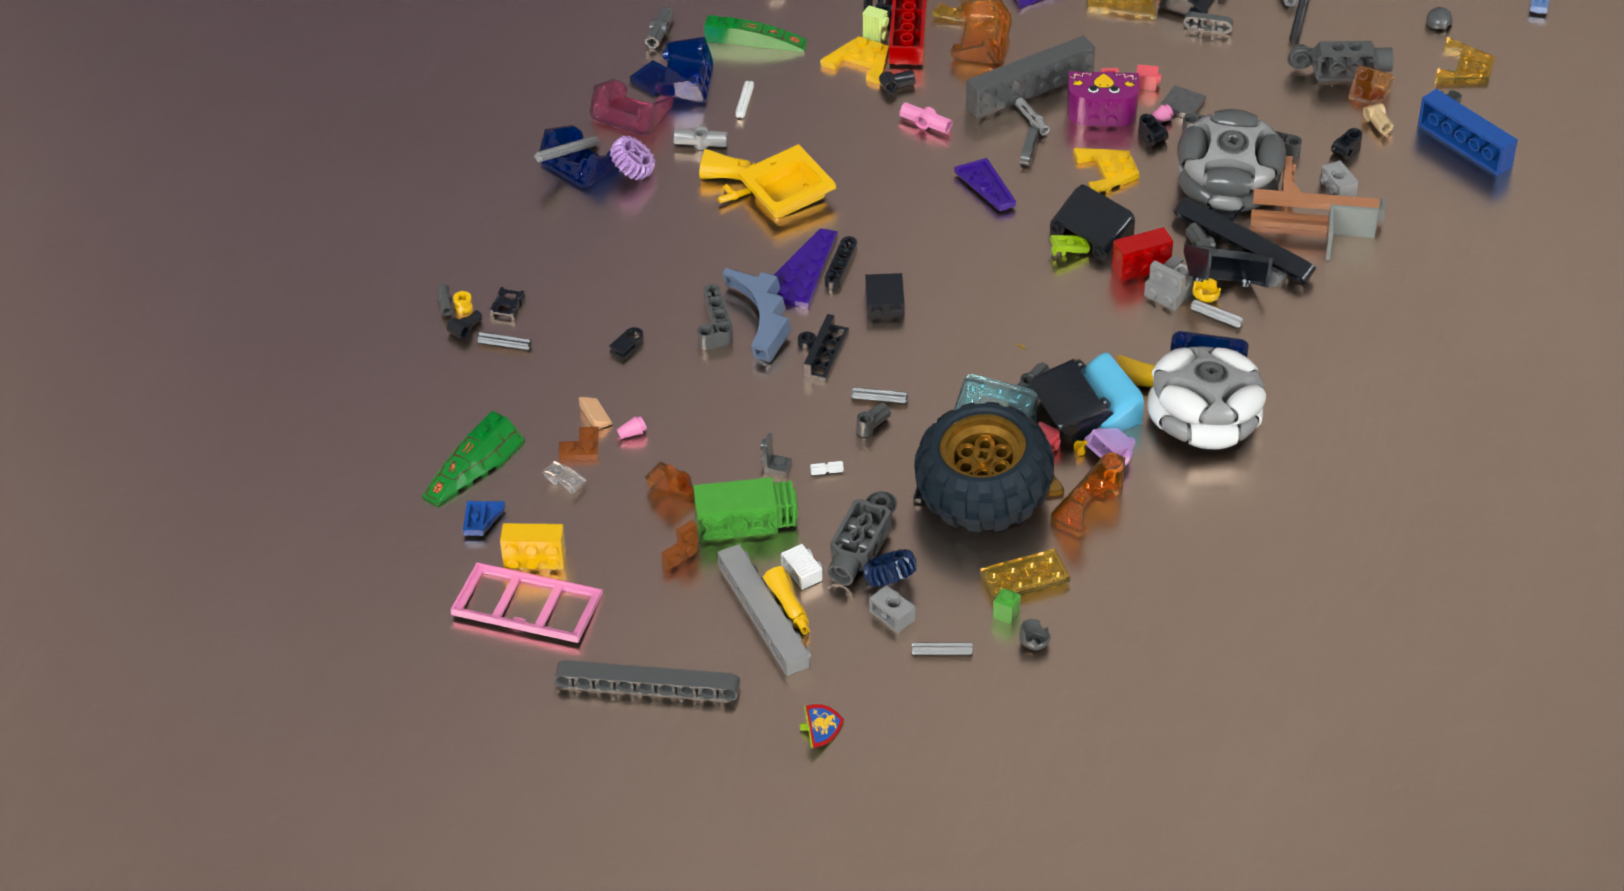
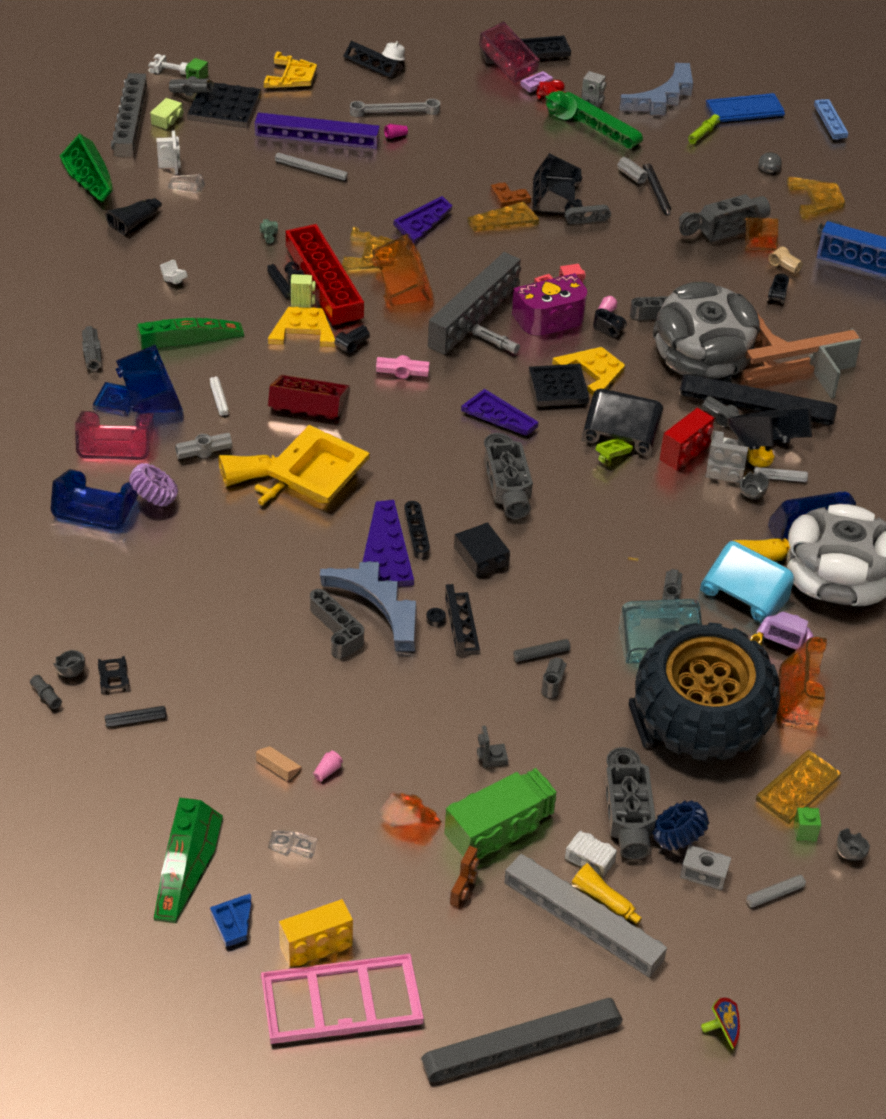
camera: 30 degrees left, 0 degrees up
black pin [447,310,483,340] -> none
yellow wheel [453,291,473,314] -> none
light grey axle [534,136,600,162] -> none
dark orange plate [559,427,599,461] -> none
black piece [609,327,644,360] -> none
white piece [810,461,844,475] -> none
dark grey beam [1020,127,1039,166] -> none
black windscreen [1029,359,1114,441] -> none
flat silver tile [1159,85,1206,117] -> none
light grey brick [1319,160,1358,197] -> none
none -> dark grey hair [53,650,86,678]
none -> dark red slope [268,374,350,419]
none -> dark grey brick [484,433,533,519]
none -> black plate [528,364,590,407]
none -> dark grey hair [739,472,769,499]

